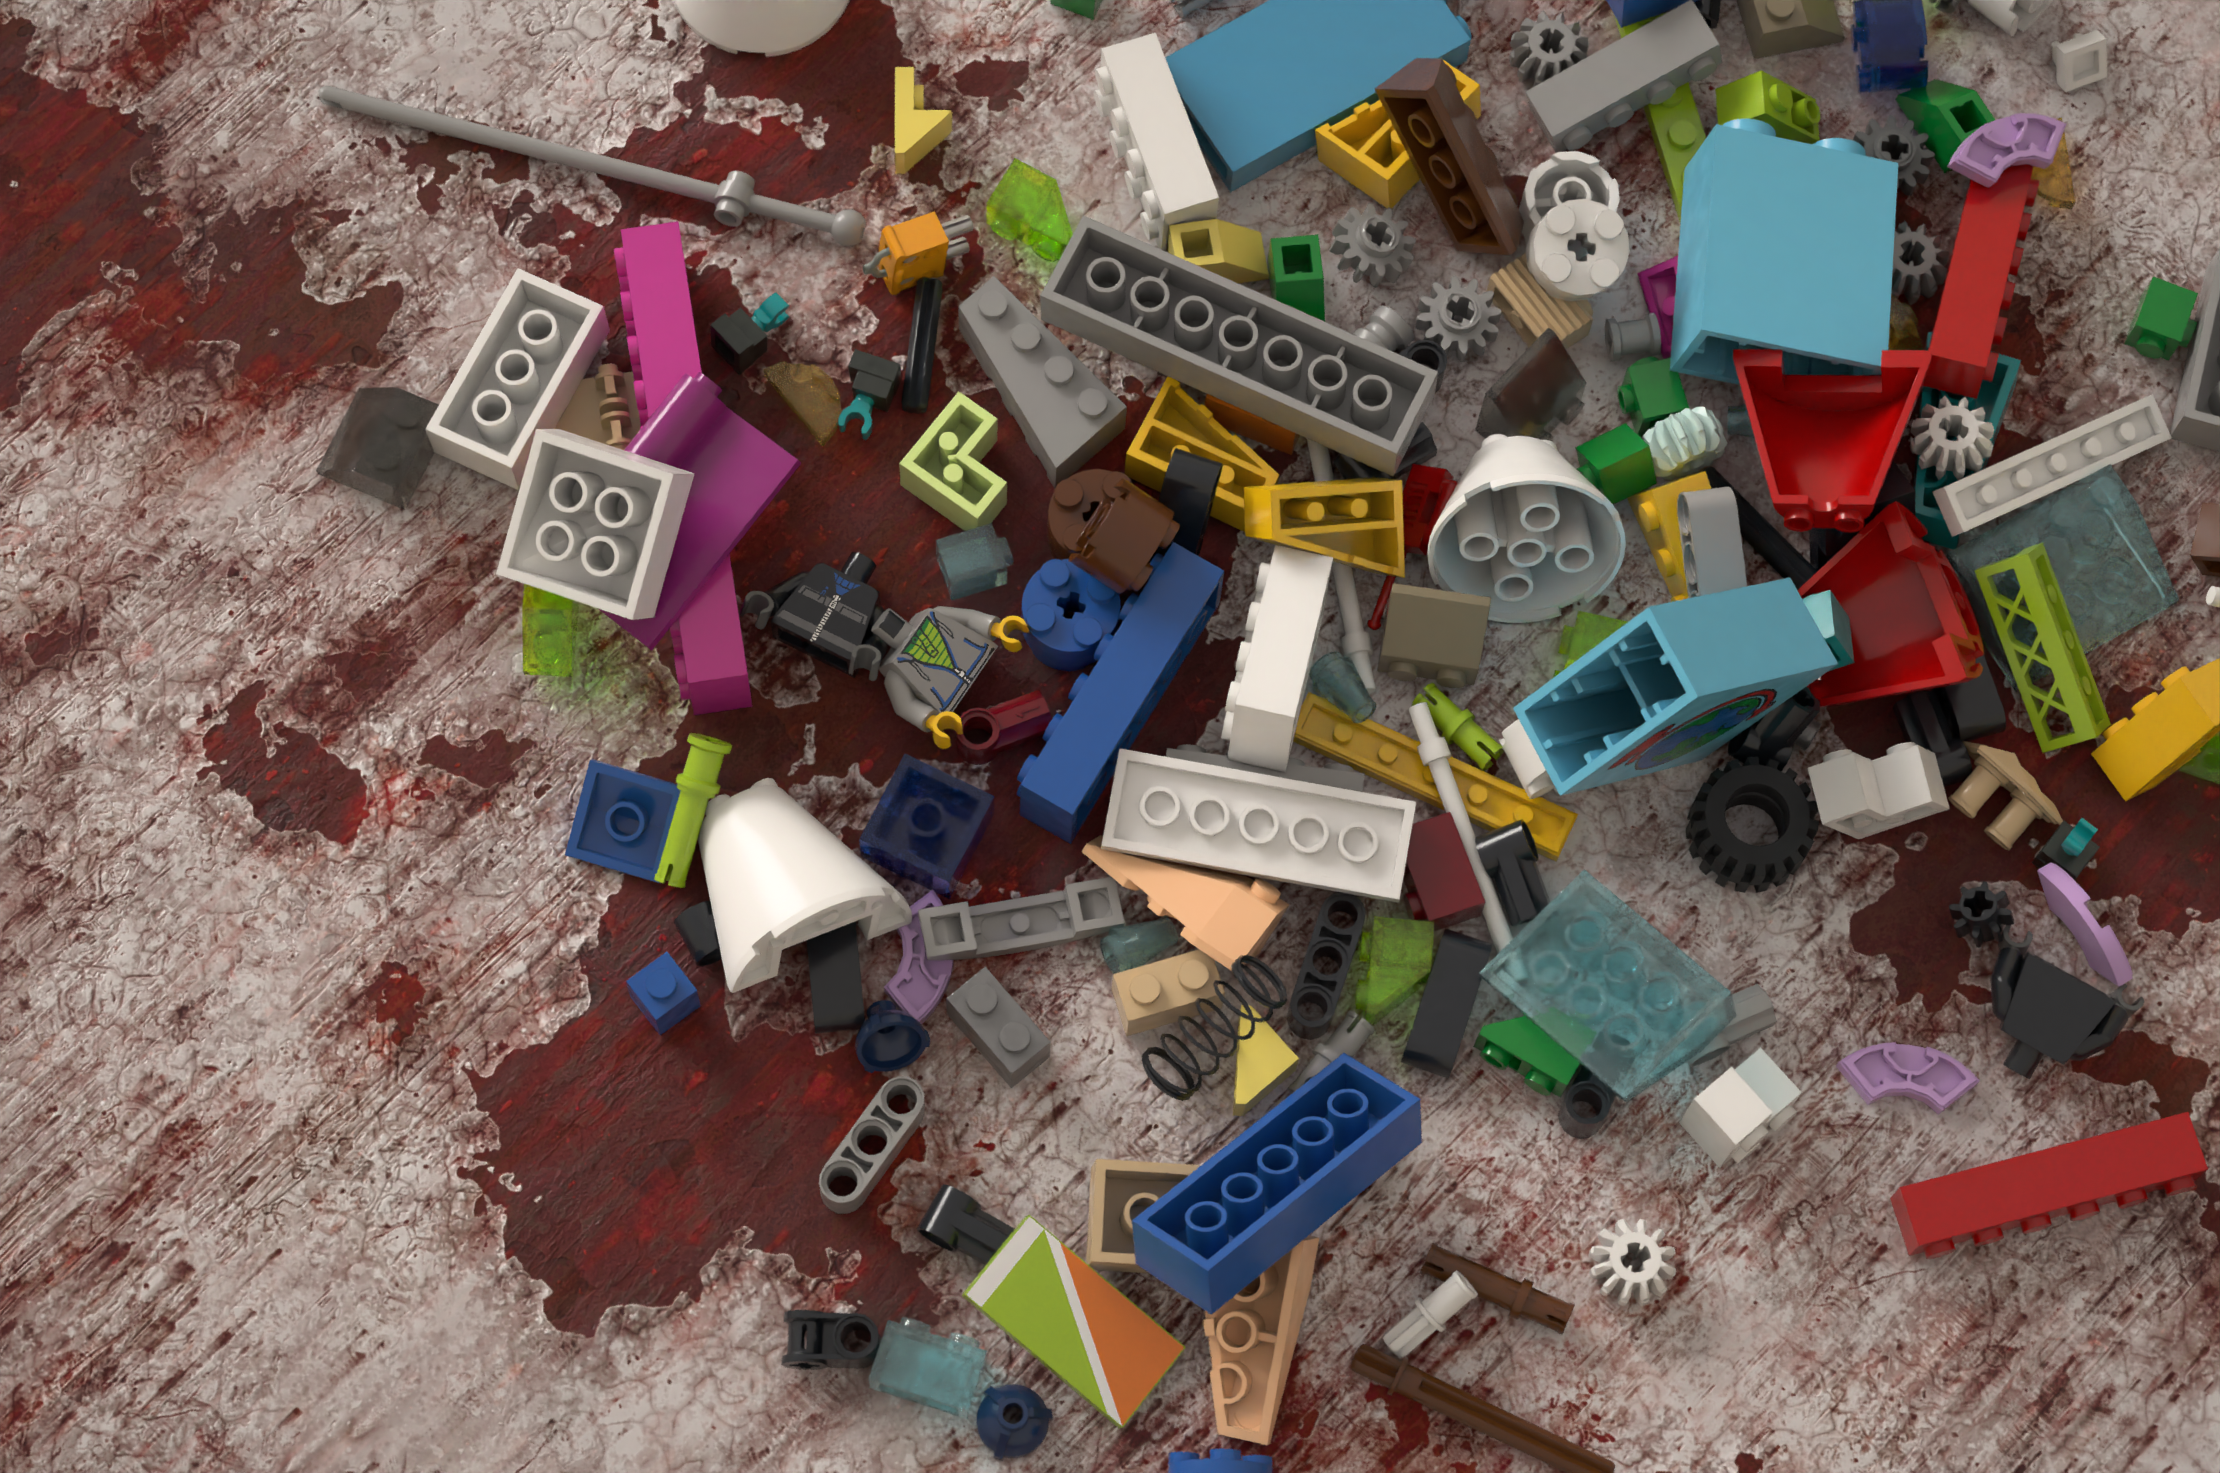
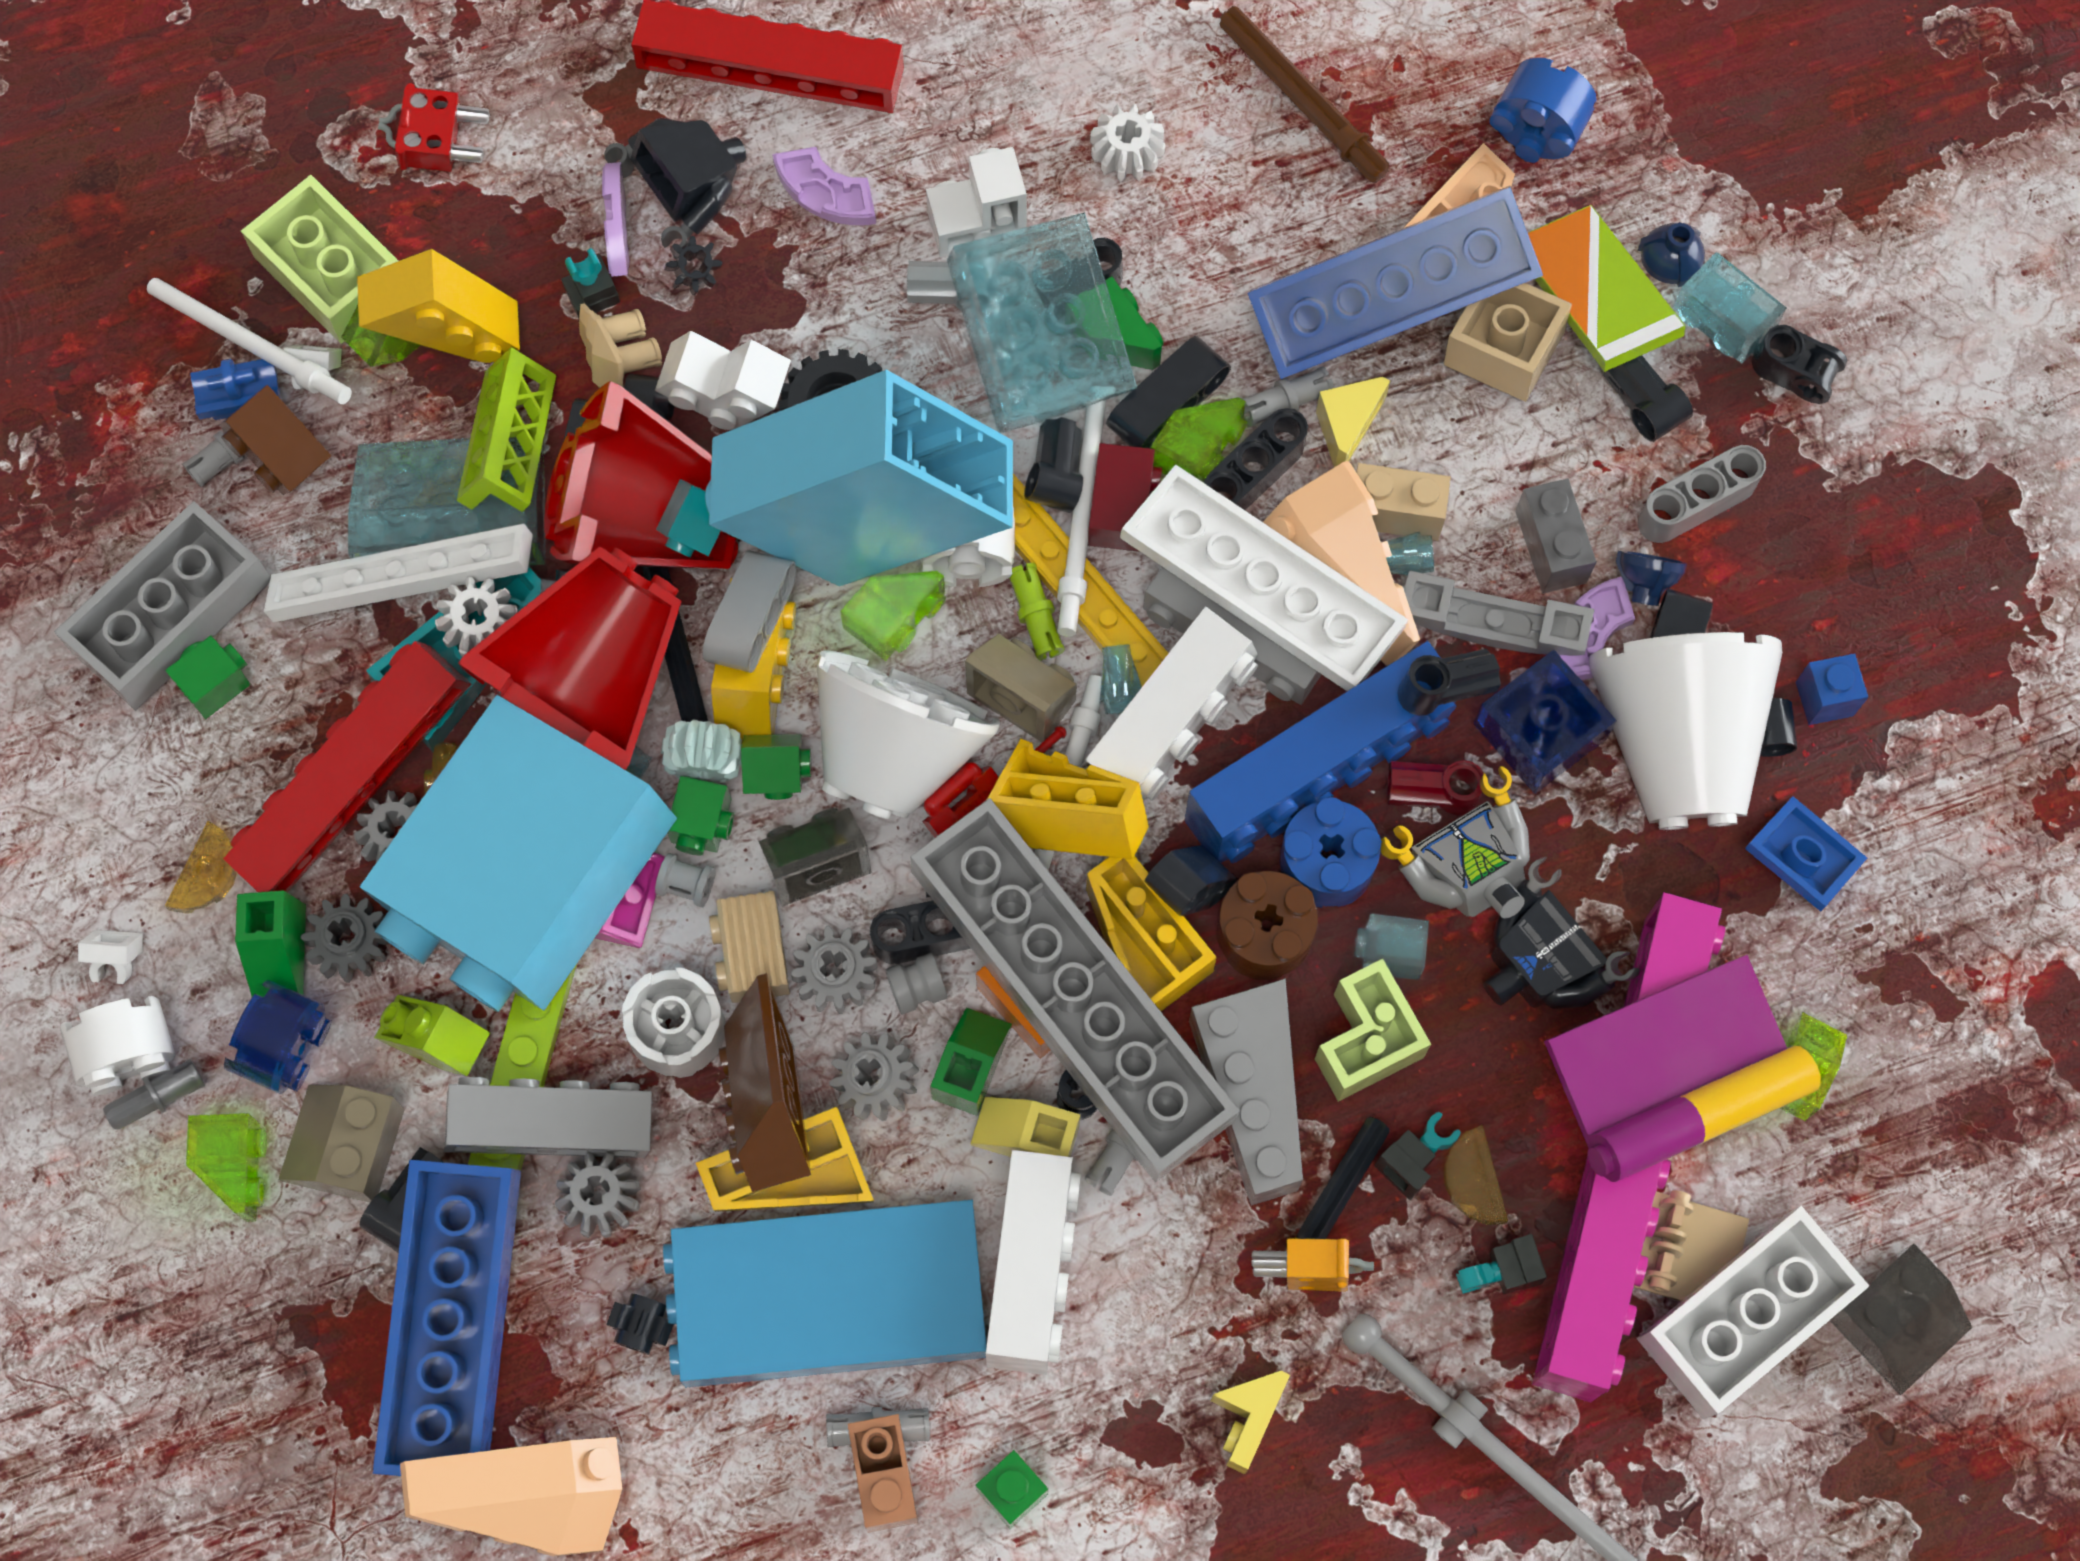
camera: 150 degrees left, 0 degrees up
white slope [496,429,695,620] -> none
lime pin [654,733,732,888] -> none
clear neon green slope [986,158,1073,262] -> none
reddish brown brick [1069,478,1180,594] -> none
black piece [1142,955,1287,1101] -> none
white axle [1383,1270,1478,1358] -> none
reddish brown pin [1420,1243,1575,1335] -> none
white brick [1525,199,1630,302] -> none
lavender tile [1947,113,2066,188] -> none
none -> black piece [1397,648,1501,716]

